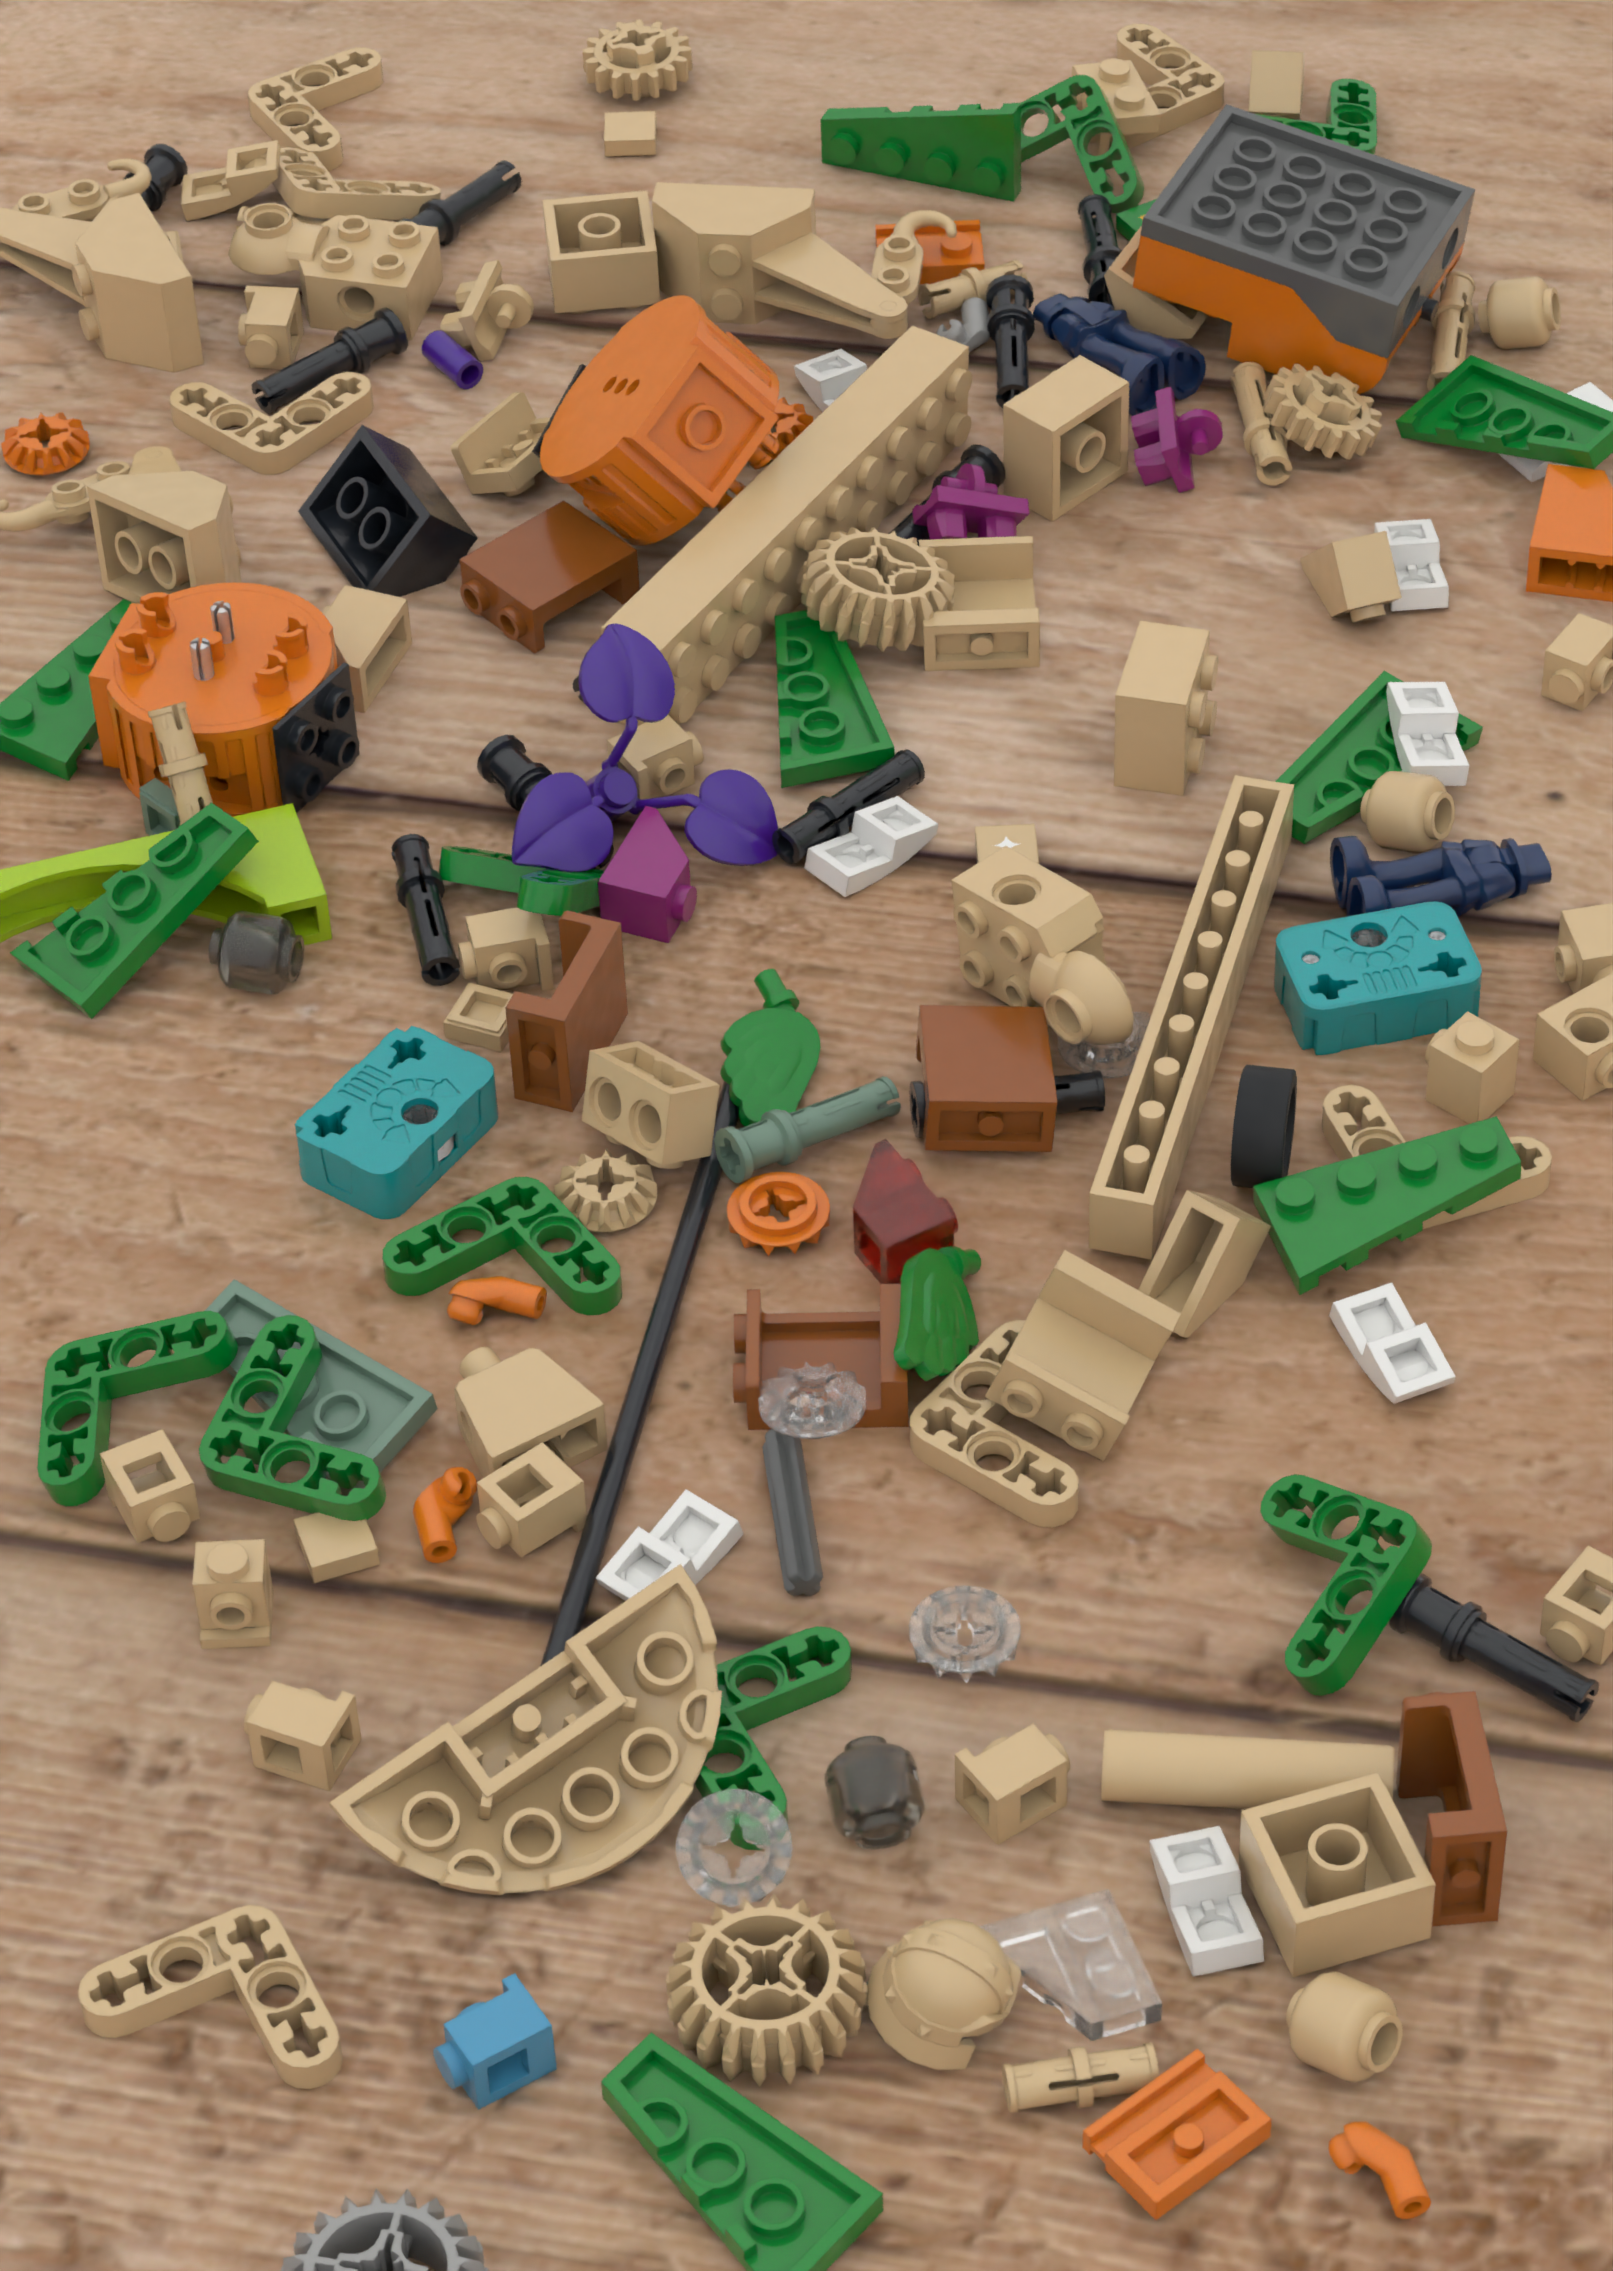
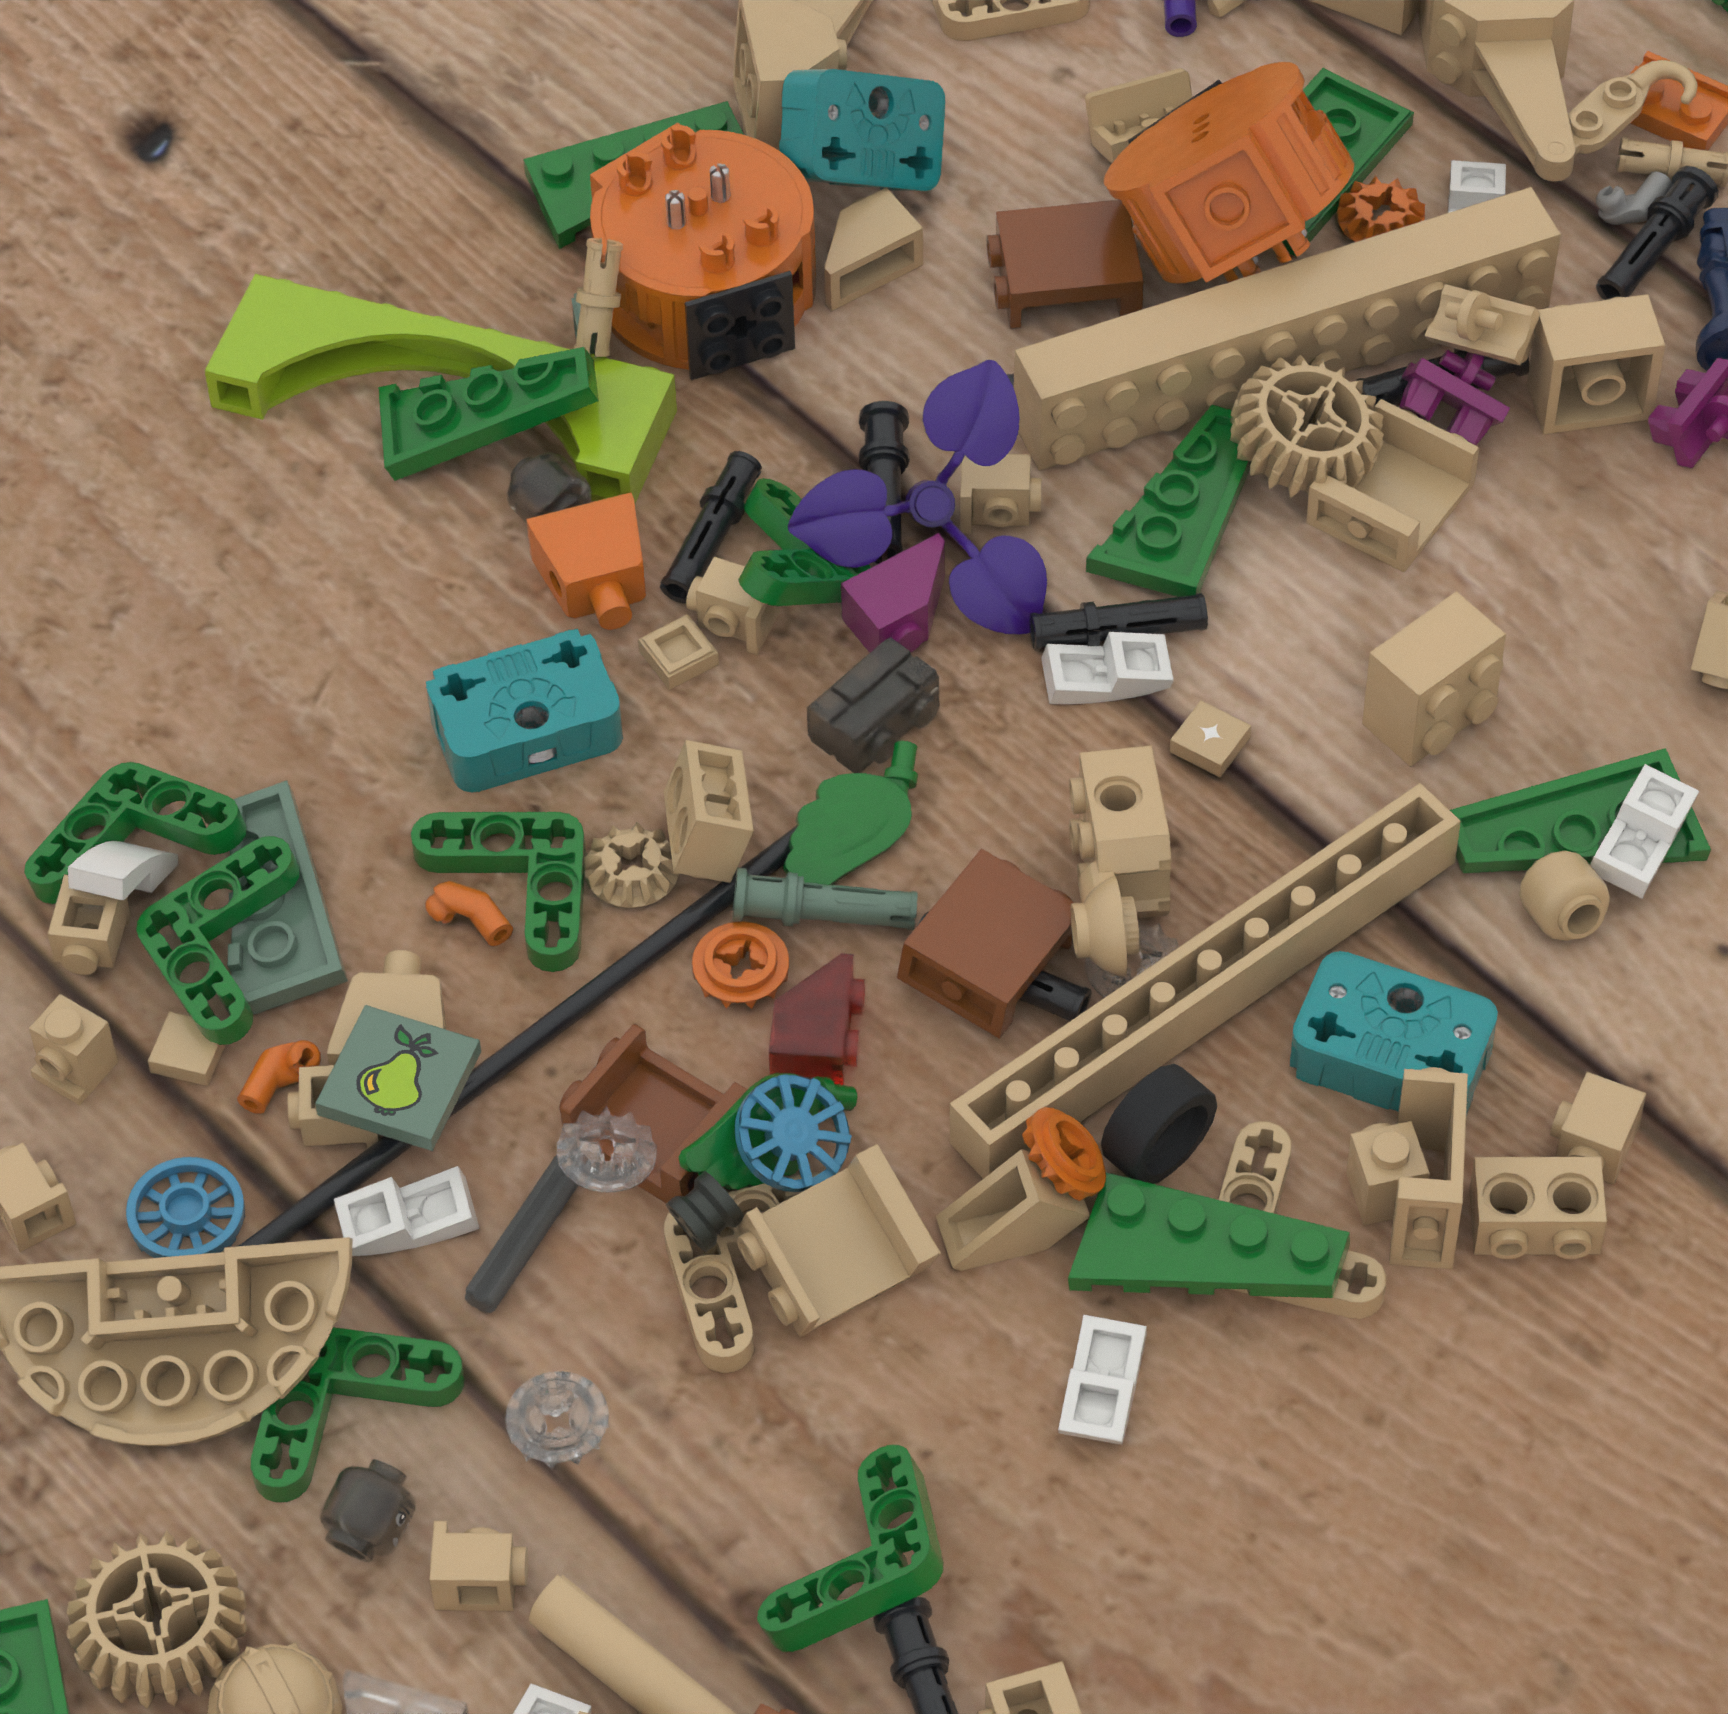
camera: 35 degrees right, 10 degrees up
black slope [298,425,478,597] -> none
dark orange panel [506,911,628,1112] -> none
clear gear [676,1789,794,1908] -> none
dark blue piece [1330,836,1552,935] -> none
none -> white slope [68,841,178,901]
none -> dark azure wheel [126,1157,246,1258]
none -> sand green tile [315,1005,481,1151]
none -> orange torso [526,492,646,630]
none -> pearl dark grey wheel [666,1171,744,1252]
none -> dark azure wheel [735,1074,852,1192]
none -> teal axle [779,69,946,191]
none -> clear smoke brick [807,637,940,773]
none -> orange gear [1022,1107,1106,1201]
none -> tan panel [1389,1067,1468,1269]
none -> tan hips [1424,284,1541,365]

